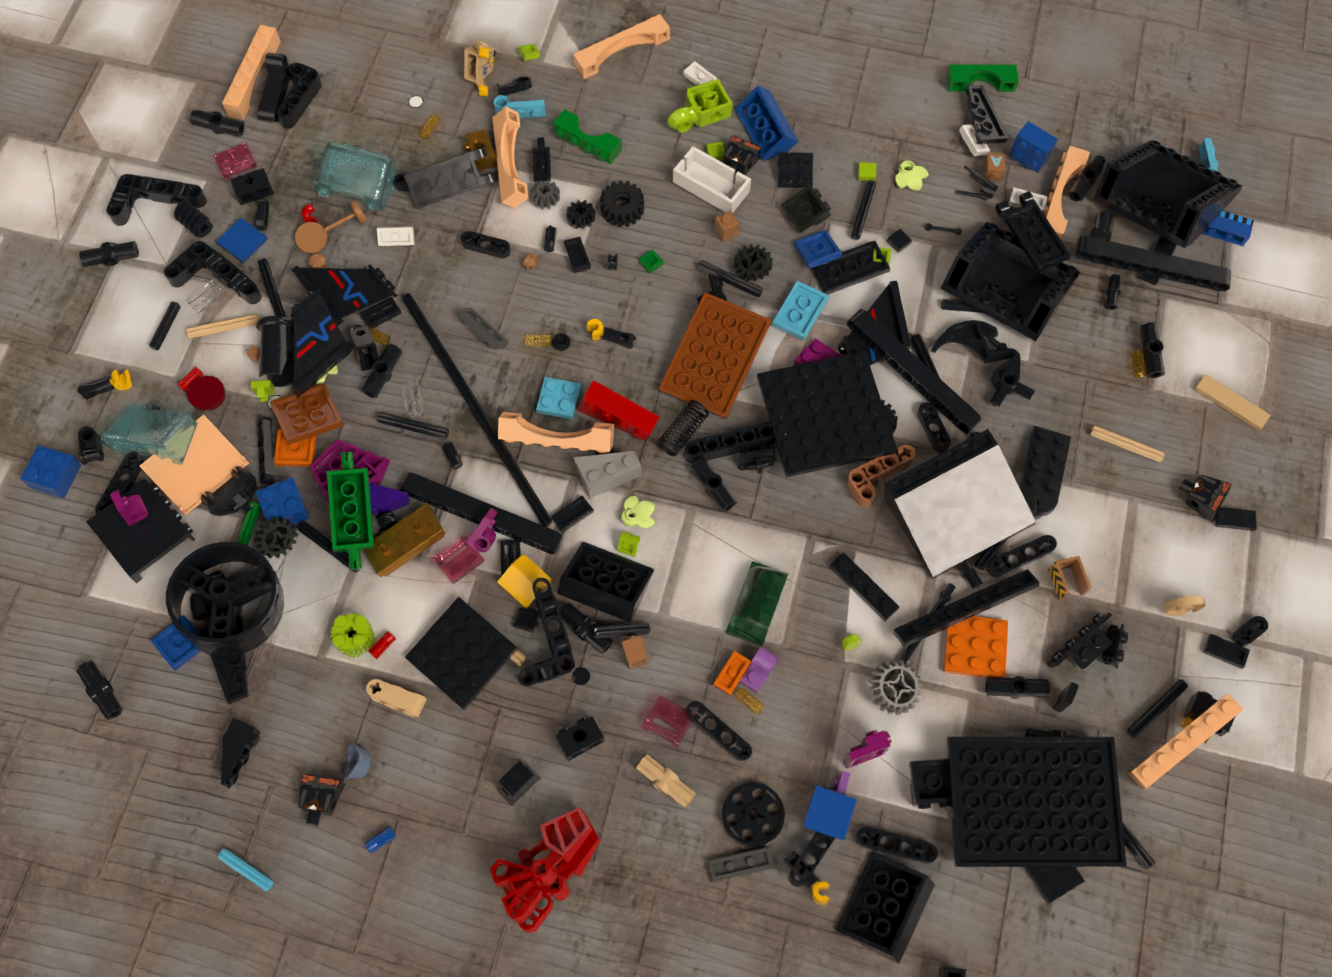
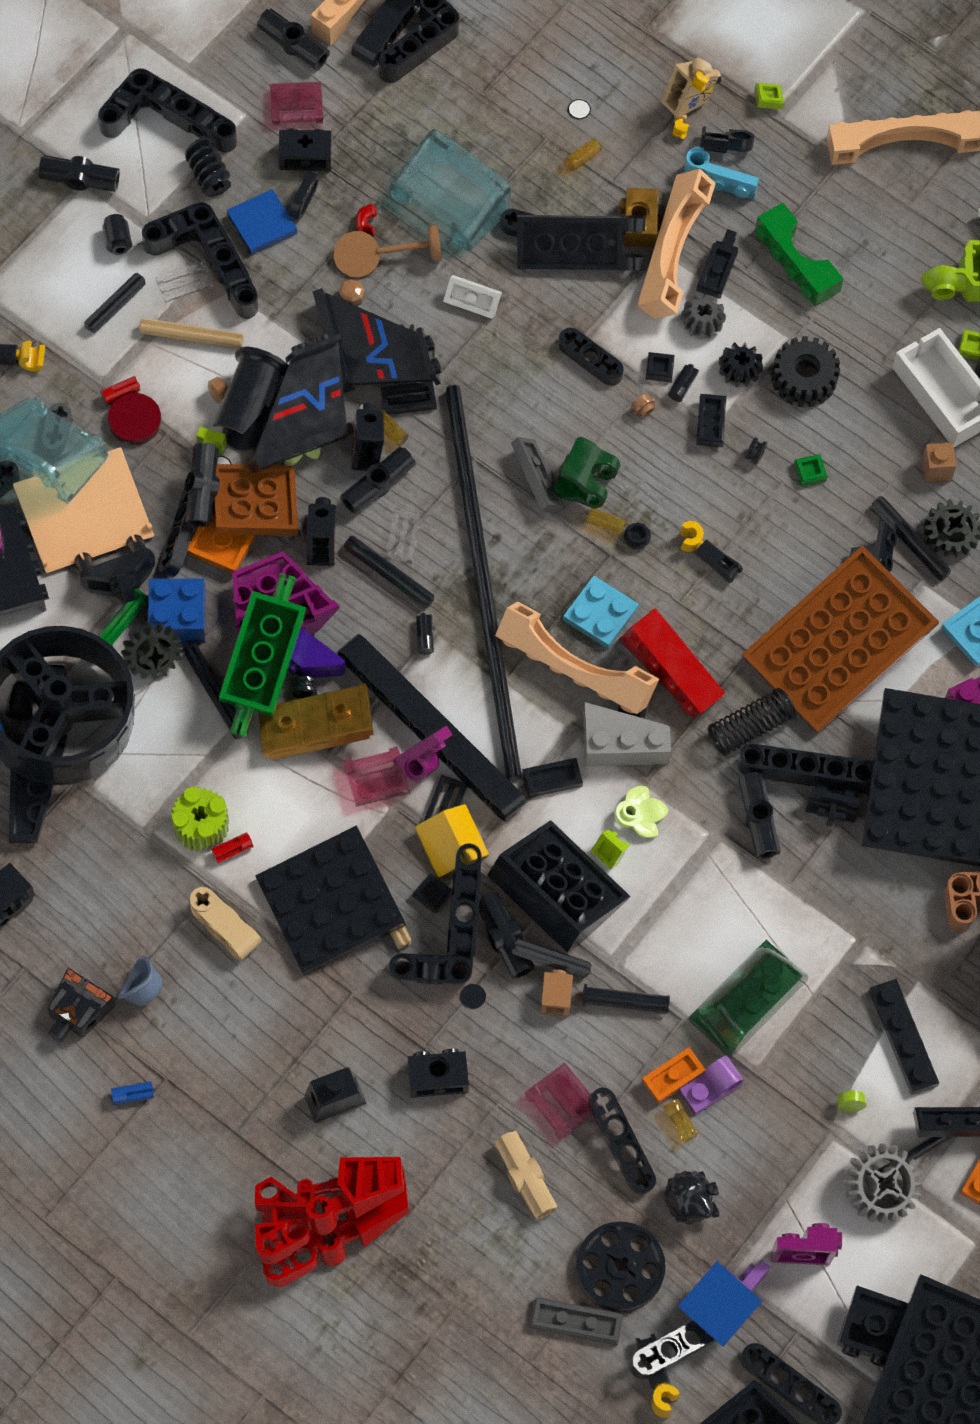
camera: 20 degrees right, 0 degrees up
black axle [258,258,286,317] -> none
none -> black brick [102,214,132,255]
none -> black piece [184,443,220,528]
none -> black torso [307,497,336,566]
none -> dark green piece [553,437,621,509]
none -> black pin [582,984,670,1014]
none -> black tile [645,352,675,383]
none -> black animal [663,1171,720,1225]

